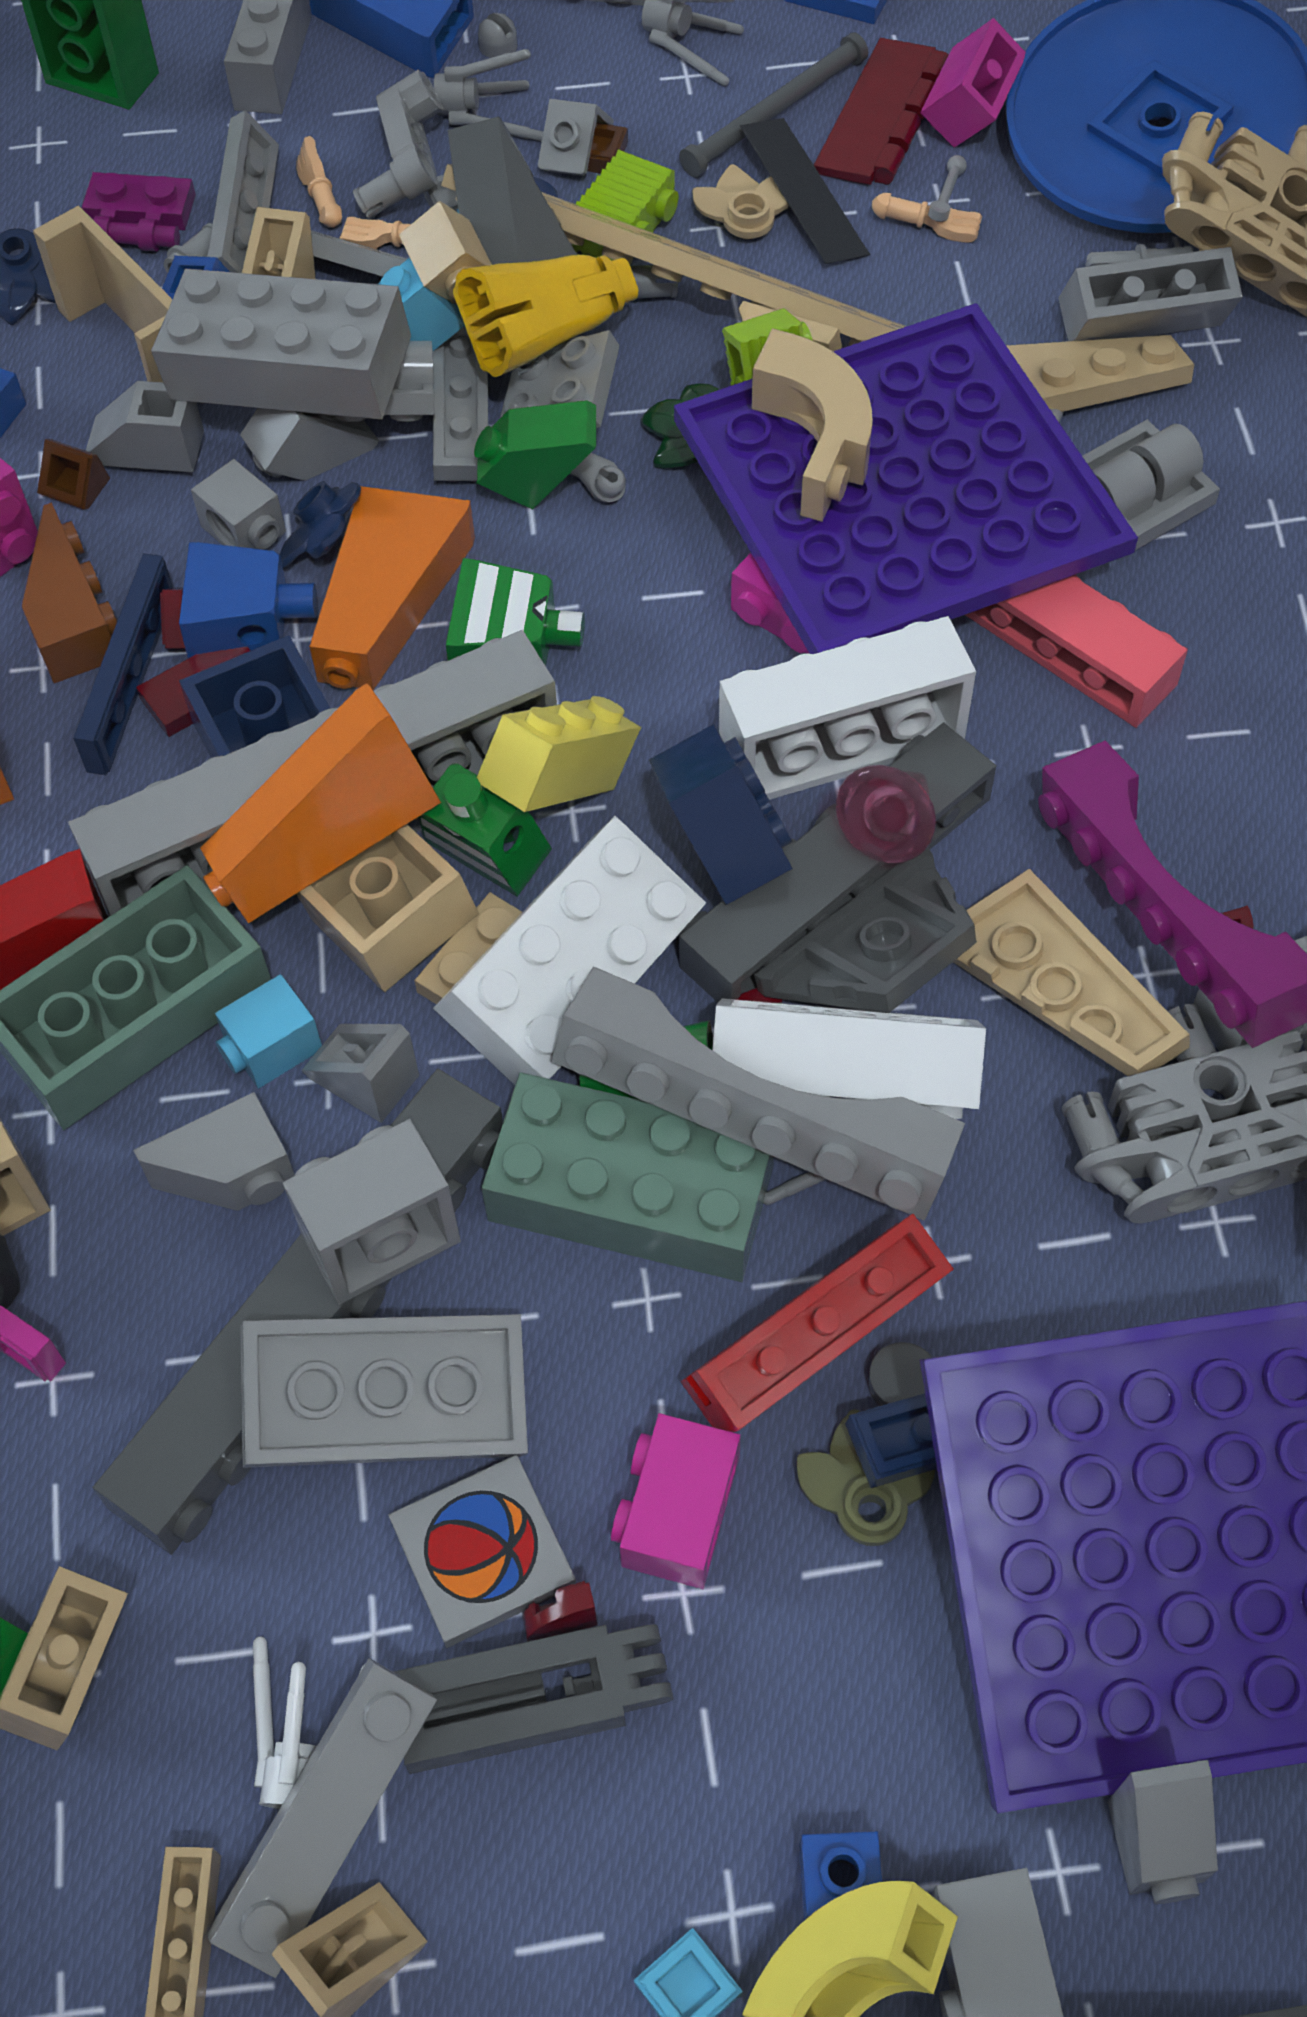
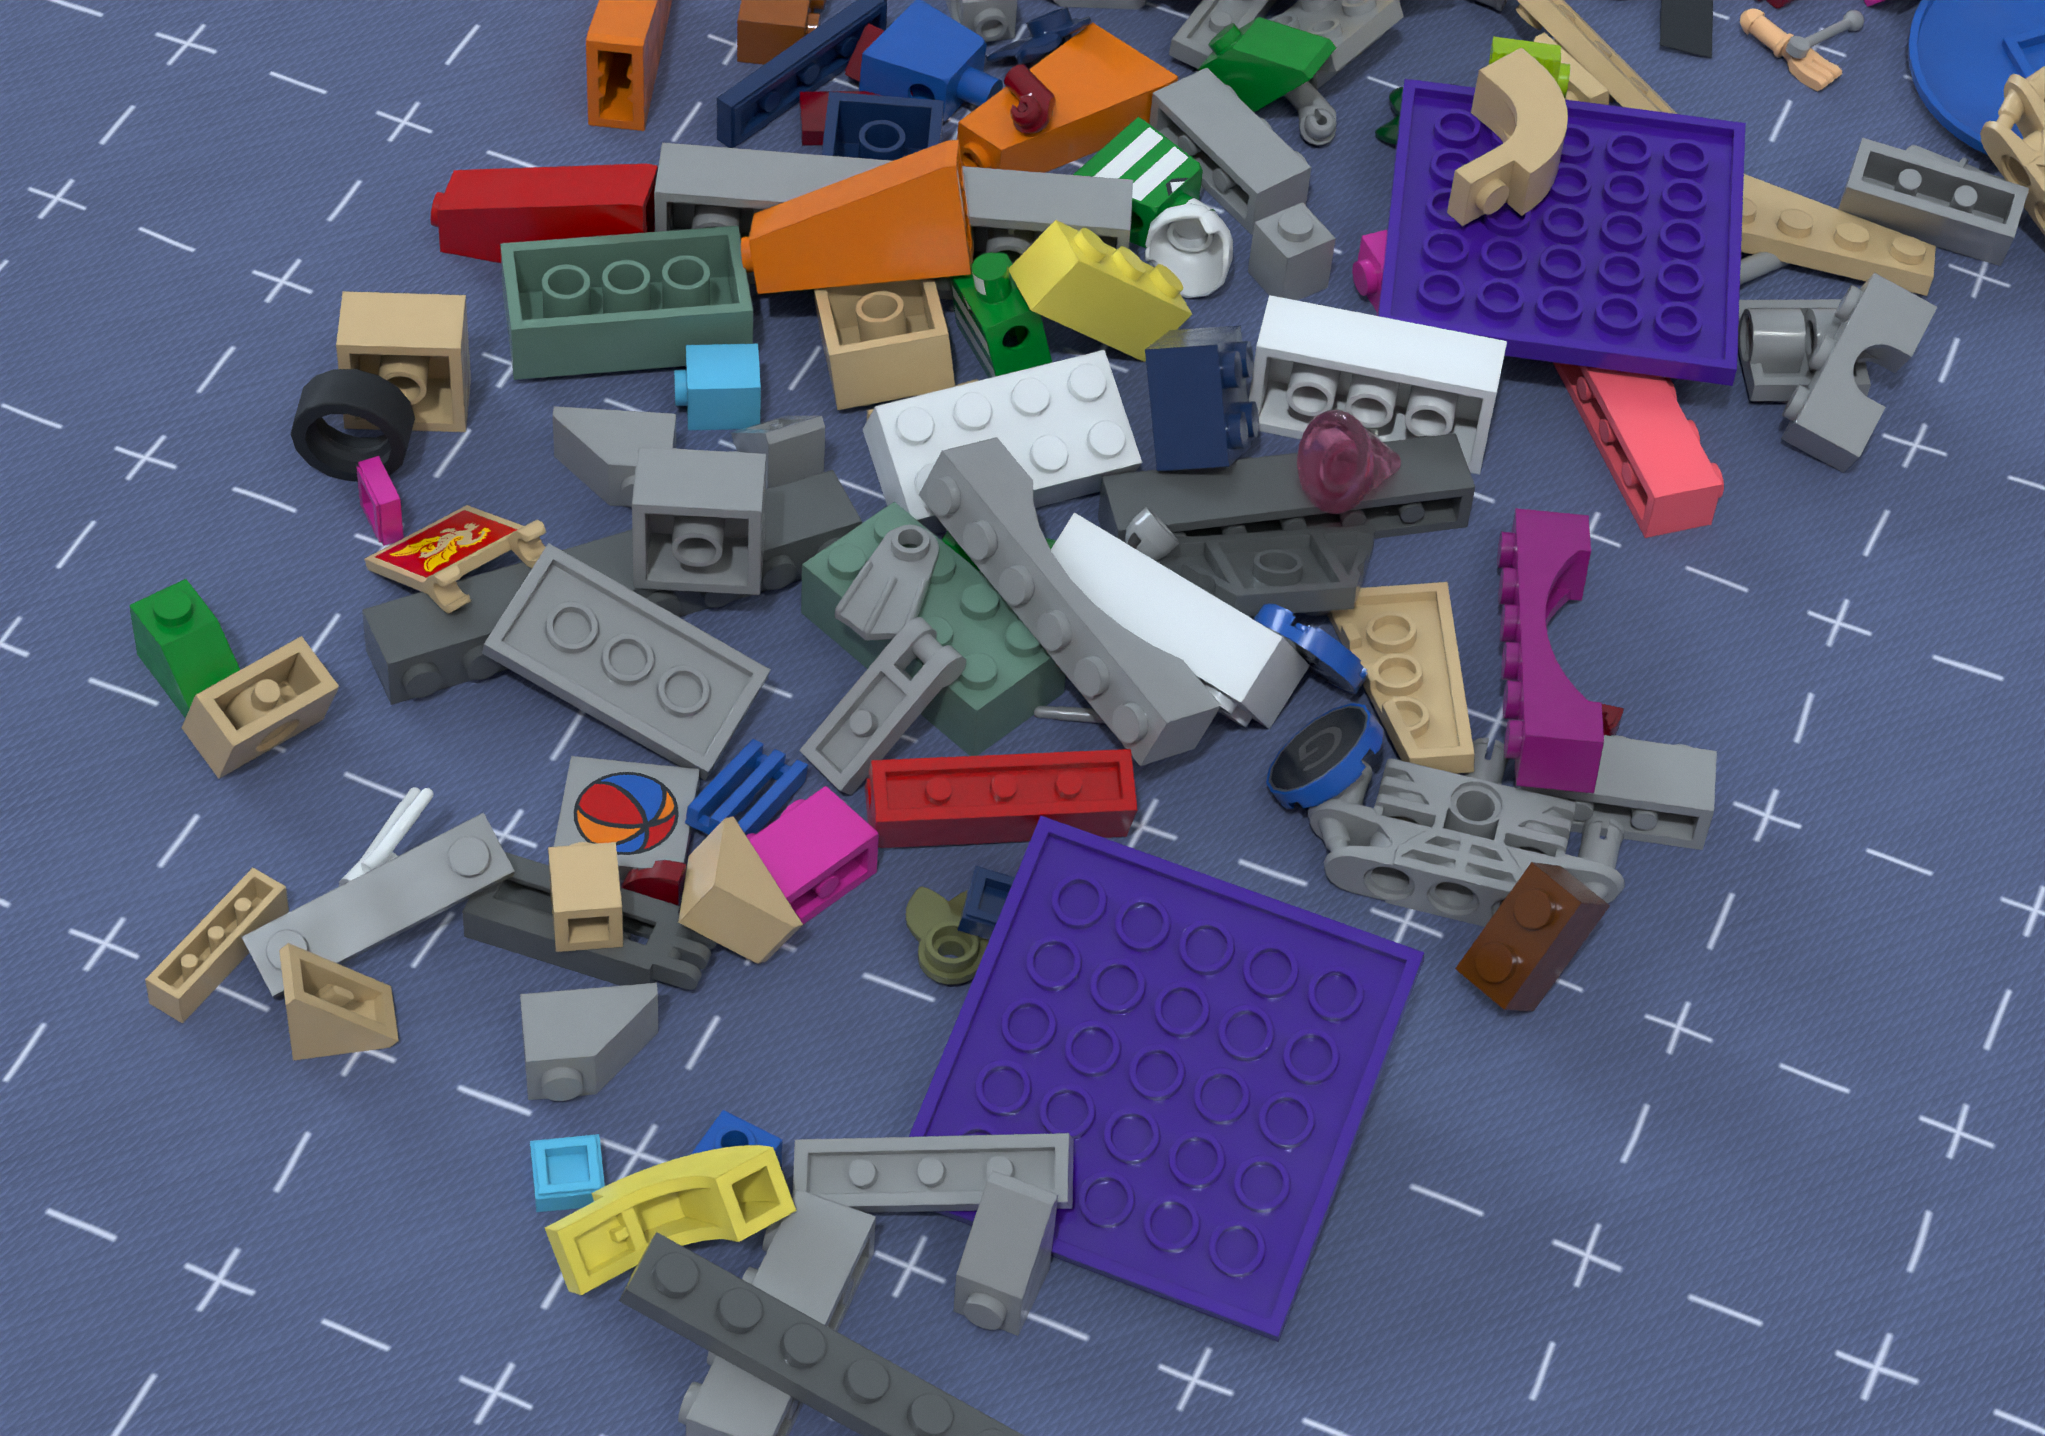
camera: 25 degrees right, 10 degrees down
none -> flag [364,505,546,613]
none -> light grey slope [520,983,658,1101]
none -> tan brick [548,842,623,952]
none -> tan slope [678,816,803,964]
none -> blue tile [685,739,808,835]
none -> light grey plate [792,1133,1074,1213]
none -> light grey plate [799,617,966,795]
none -> light grey piece [835,525,939,641]
none -> dark red arm [1004,64,1056,134]
none -> light grey hinge [1125,506,1180,561]
none -> white hair [1145,203,1233,299]
none -> light grey brick [1150,68,1312,235]
none -> light grey brick [1248,202,1336,301]
none -> blue tile [1253,604,1368,694]
none -> tile [1266,703,1384,809]
none -> light grey arch [1781,273,1937,473]

